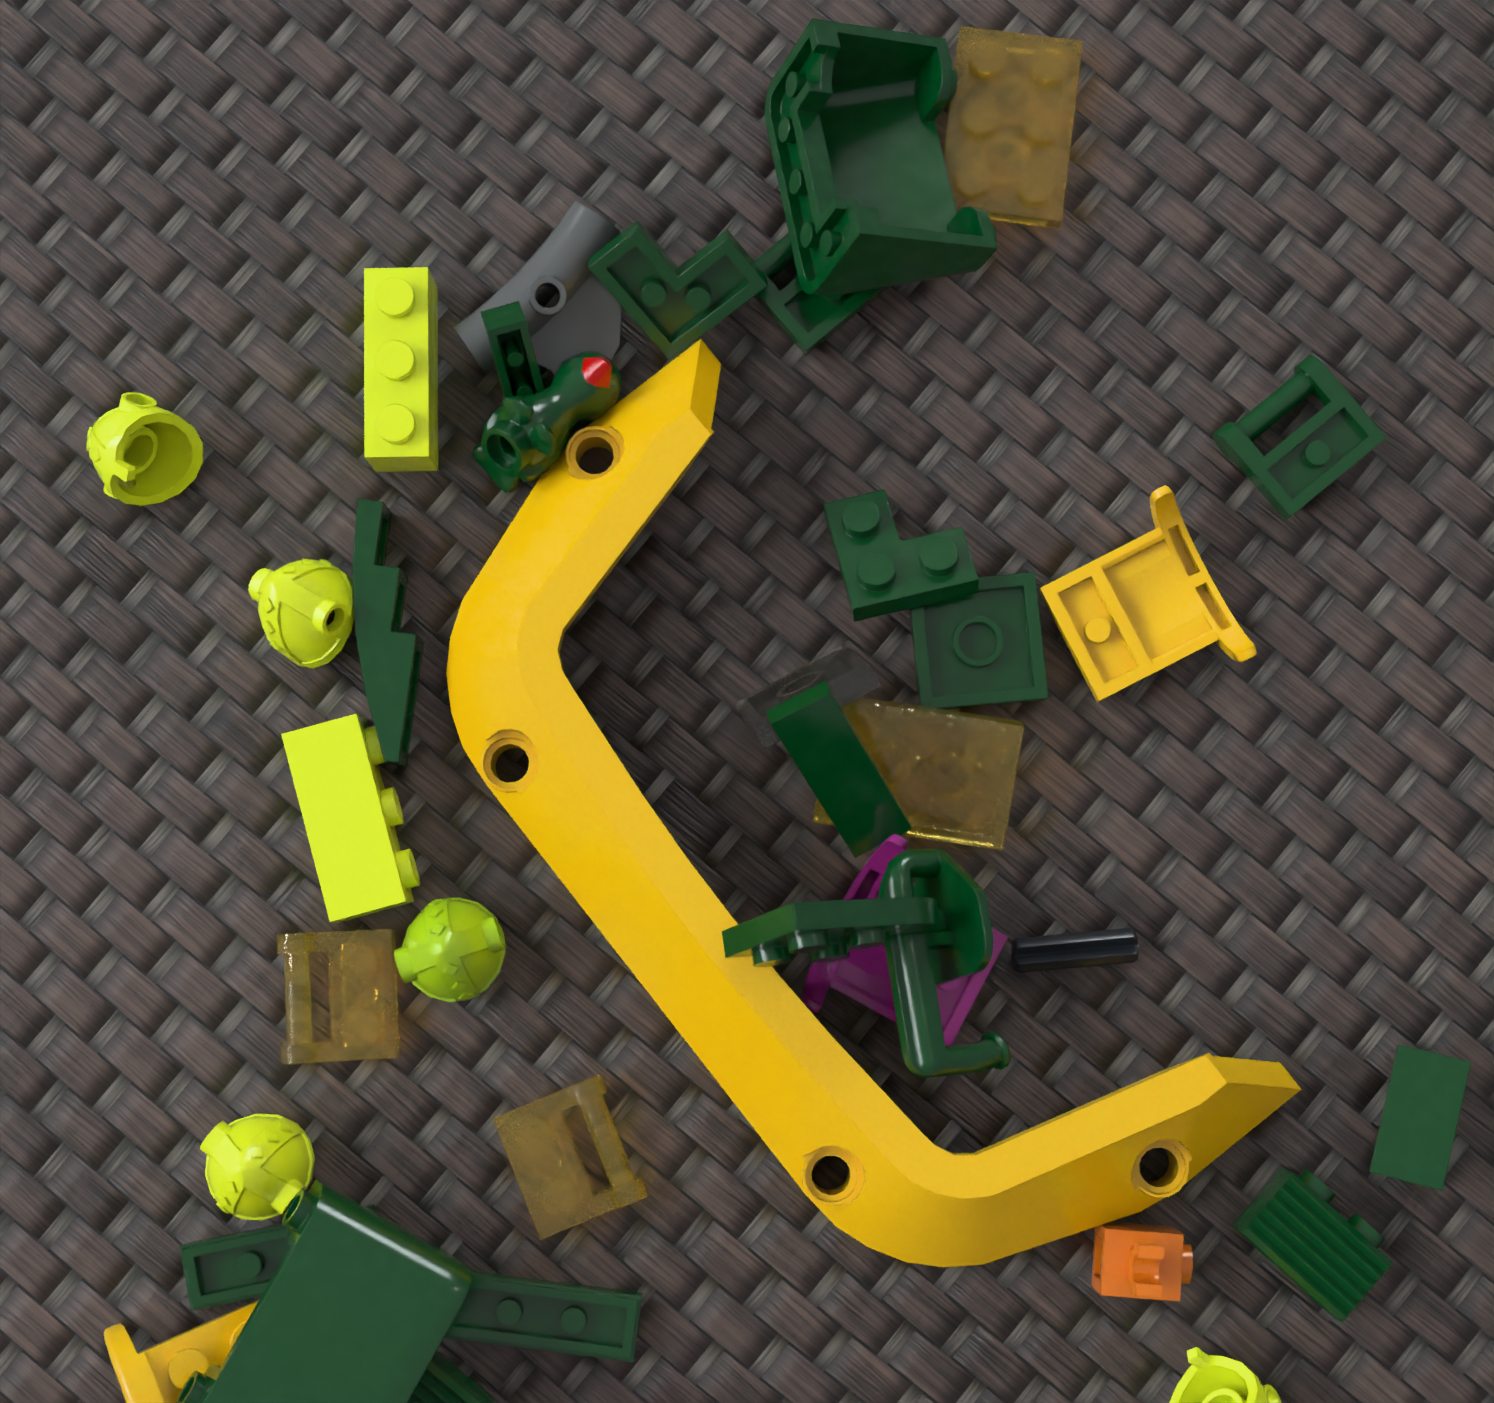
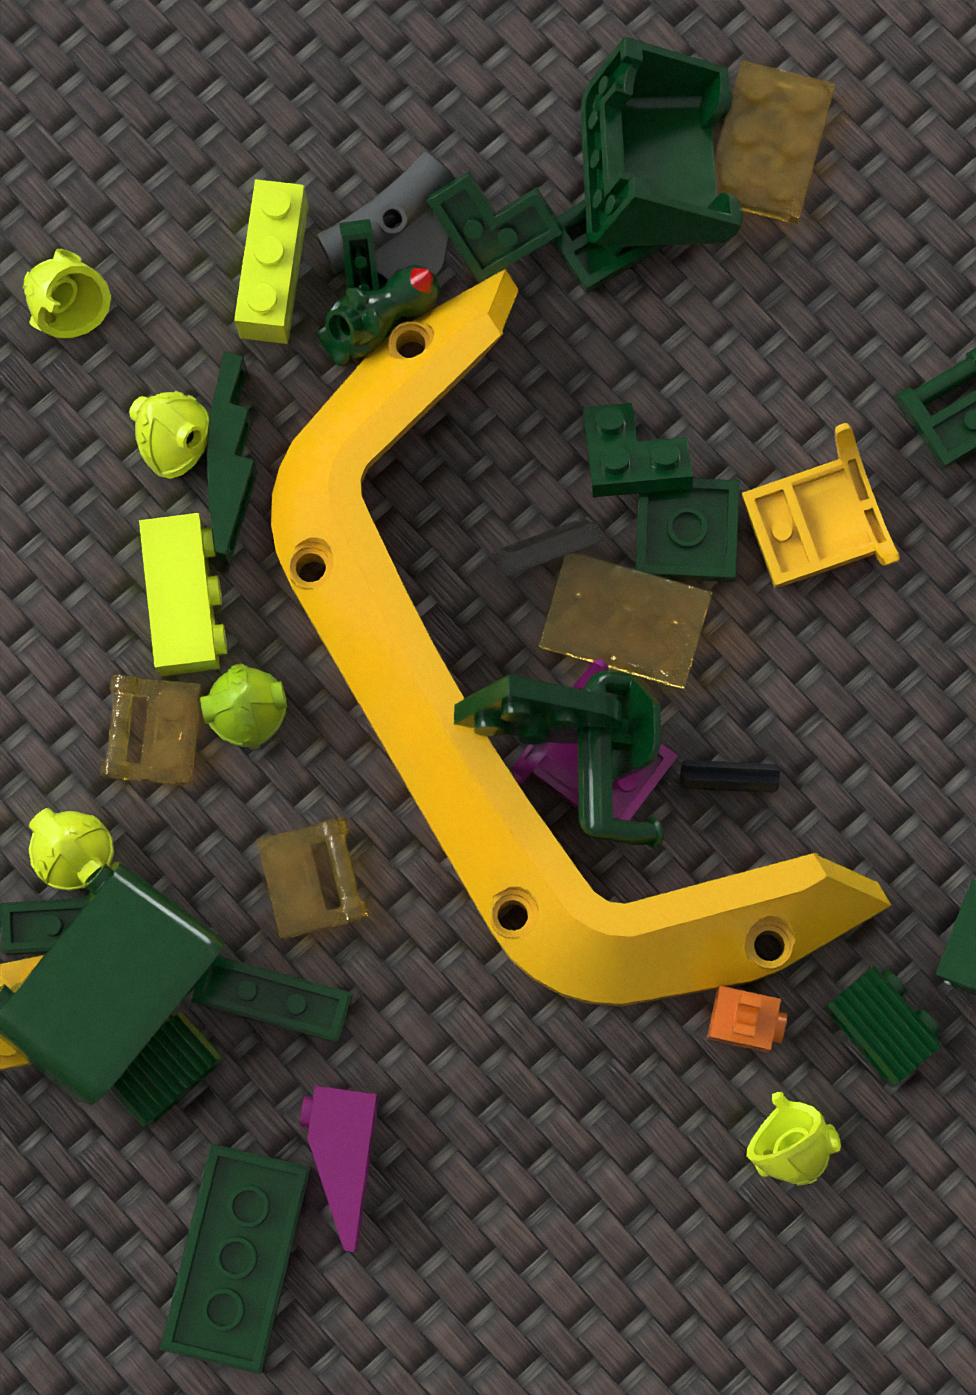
camera: 15 degrees right, 5 degrees down
dark green tile [767,680,912,858] -> none

